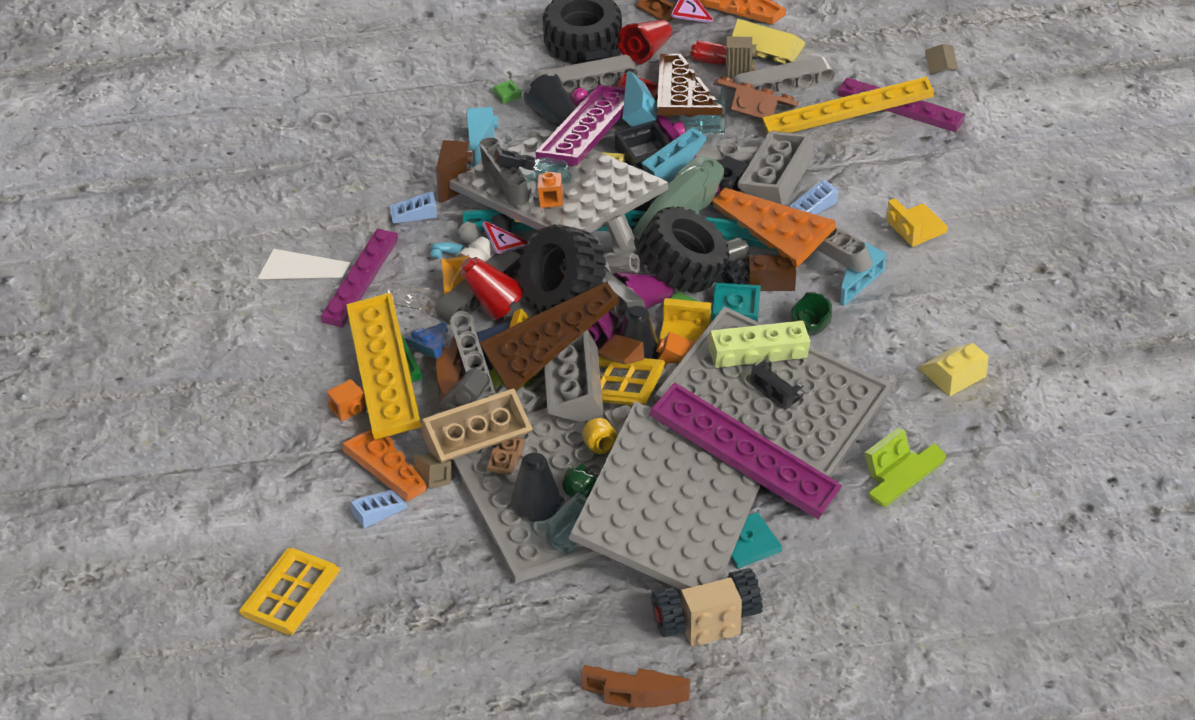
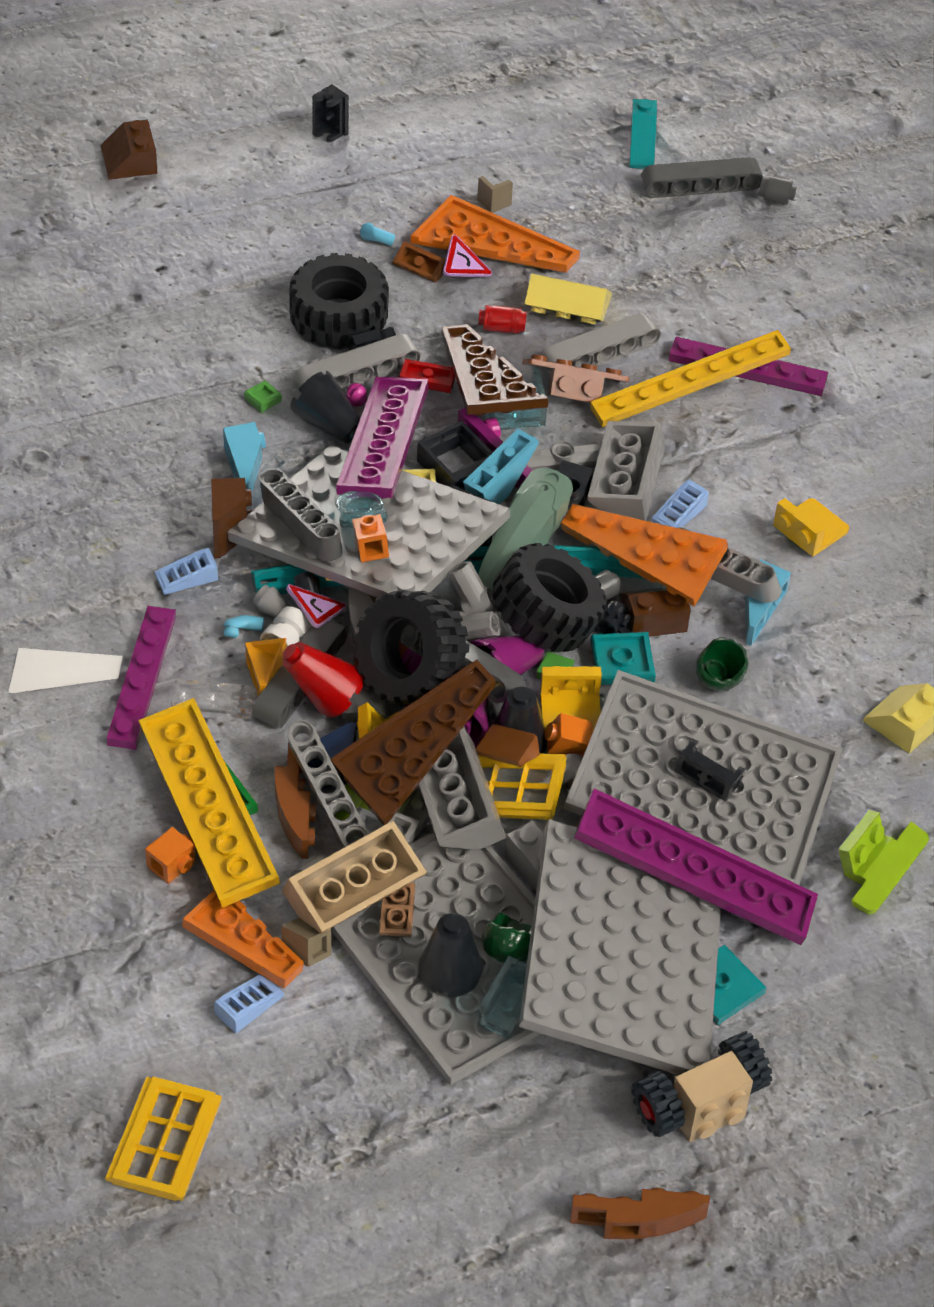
camera: 15 degrees left, 5 degrees up
blue wing [404,322,448,358] -> none
dark grey brick [439,368,489,412] -> none
black plate [494,147,536,171] -> none
yellow head [582,418,618,454] -> none
red cone [618,20,672,65] -> none
medium azure slope [623,71,657,127] -> none
yellowish green brick [708,321,811,368] -> none
dark tan brick [726,36,756,79] -> none
dark tan panel [925,44,958,74] -> none

